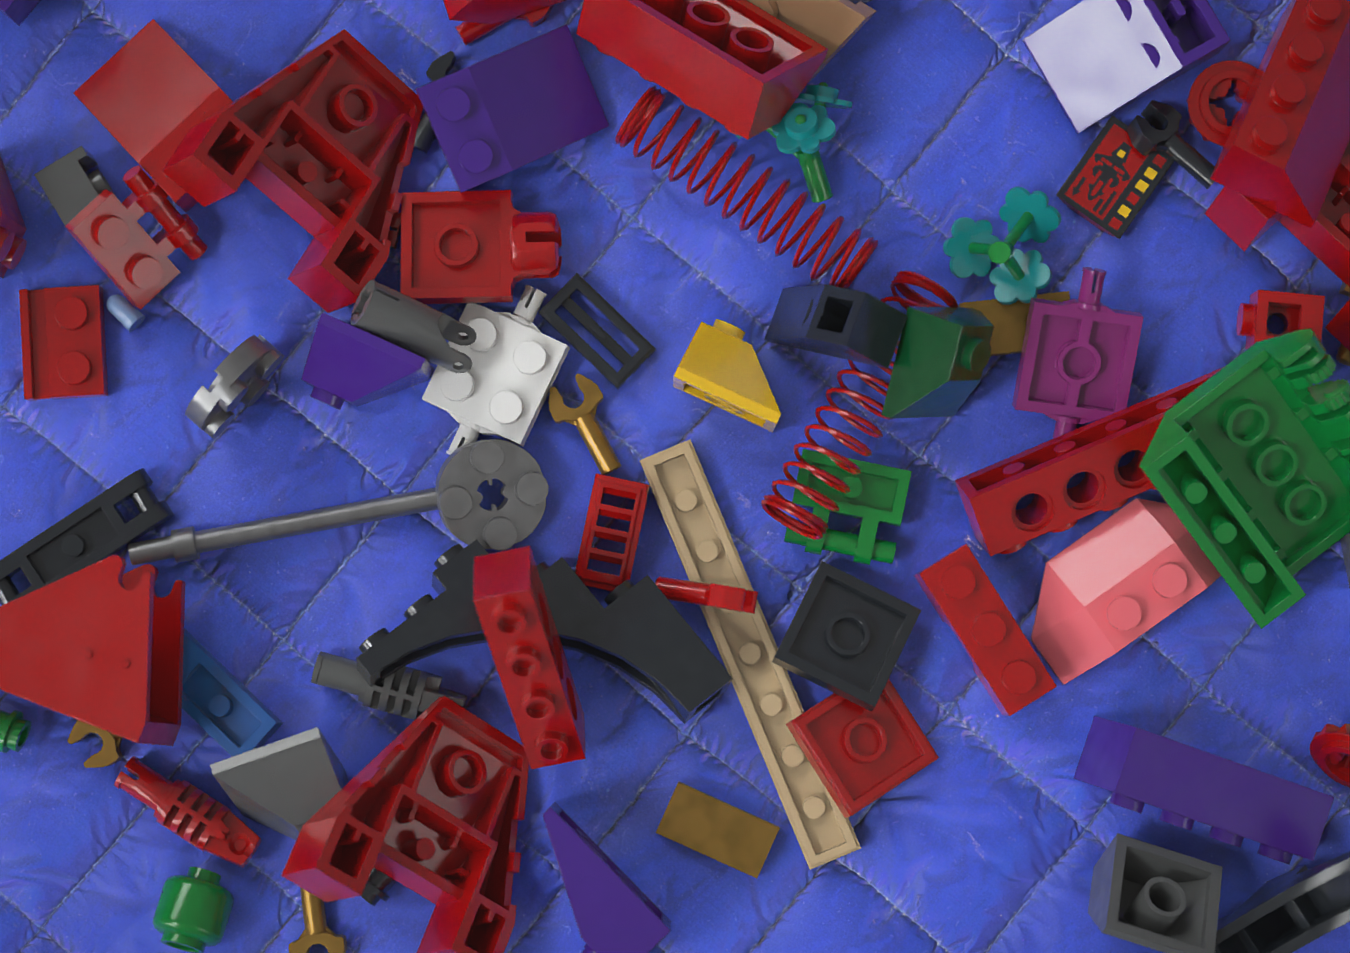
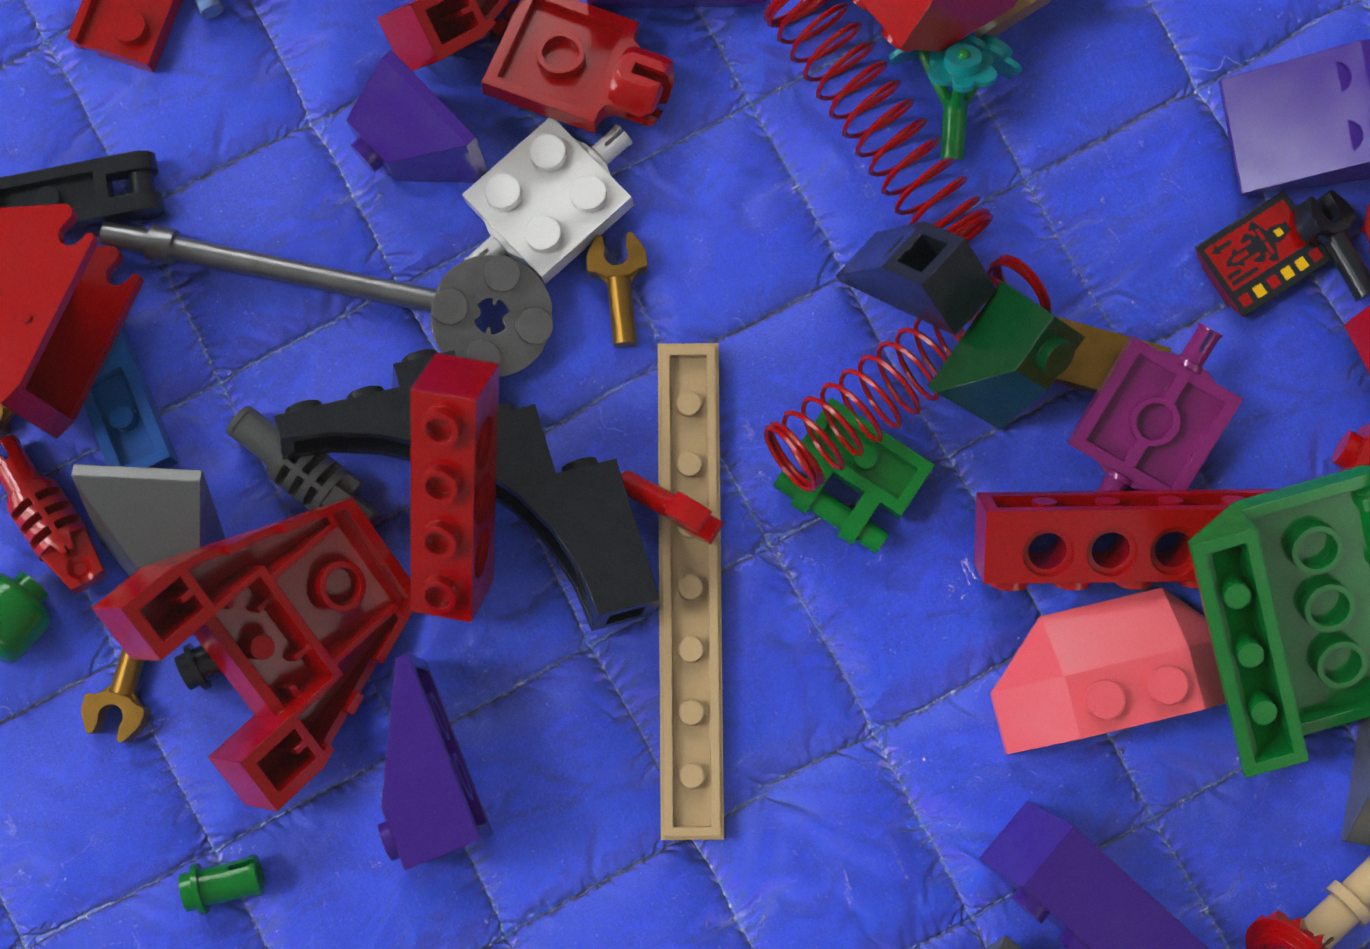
camera: 25 degrees right, 5 degrees down
flat silver plate [185,334,284,439] -> none
dark grey piece [350,280,477,373] -> none
black tile [539,273,656,389] -> none
red slope [575,474,650,591] -> none
pearl gold tile [656,781,780,878] -> none
yellow slope [673,319,781,433] -> none
black plate [772,561,921,712] -> none
red tile [786,679,939,818] -> none
red arch [914,544,1057,716] -> none
teal plant [943,187,1061,305] -> none

